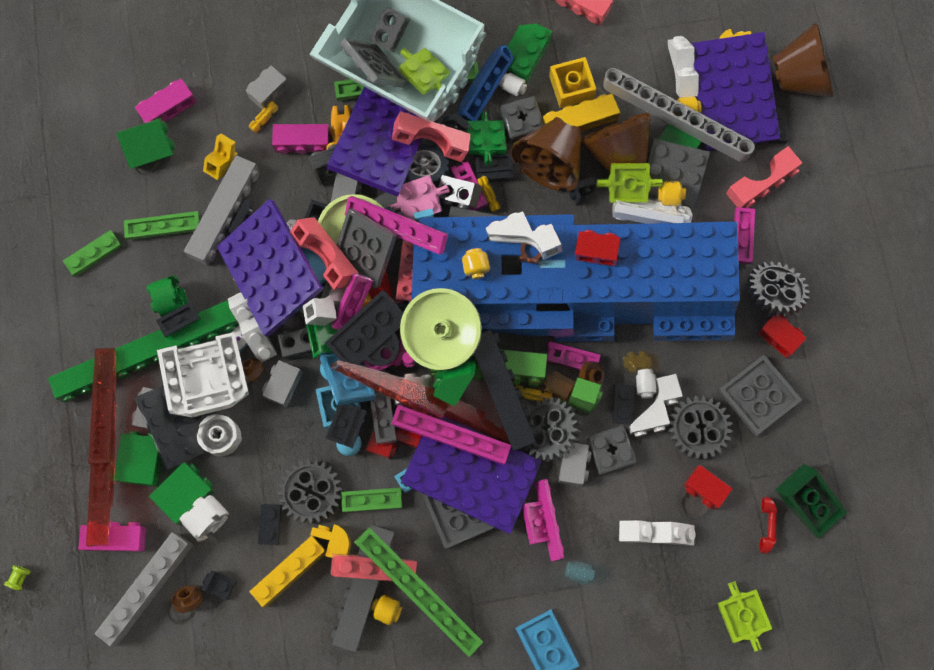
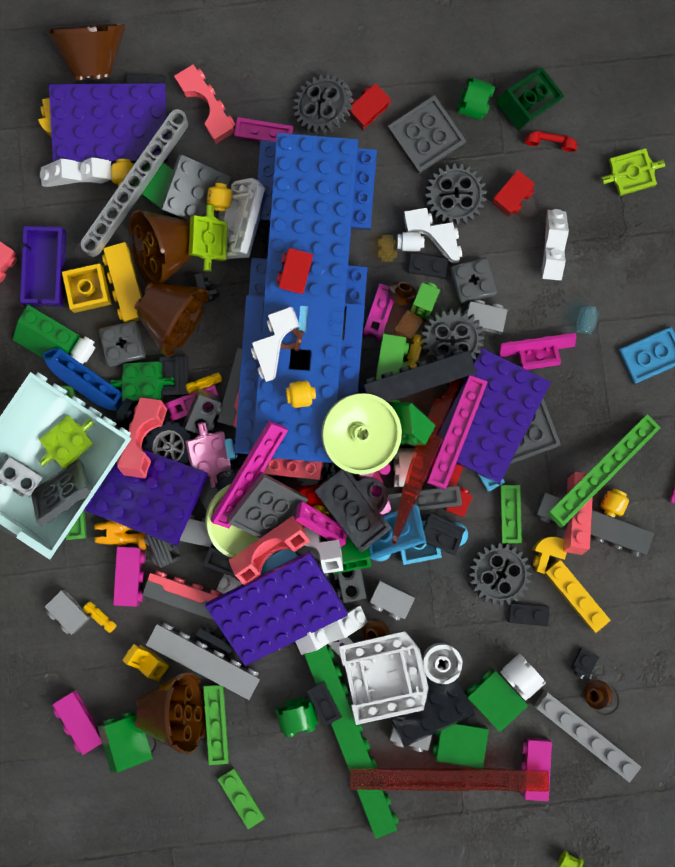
camera: 95 degrees left, 10 degrees up
none -> dark purple piece [20,226,67,307]
none -> reddish brown cone [135,673,206,754]
none -> piece [142,570,222,620]
none -> green brick [457,76,495,121]

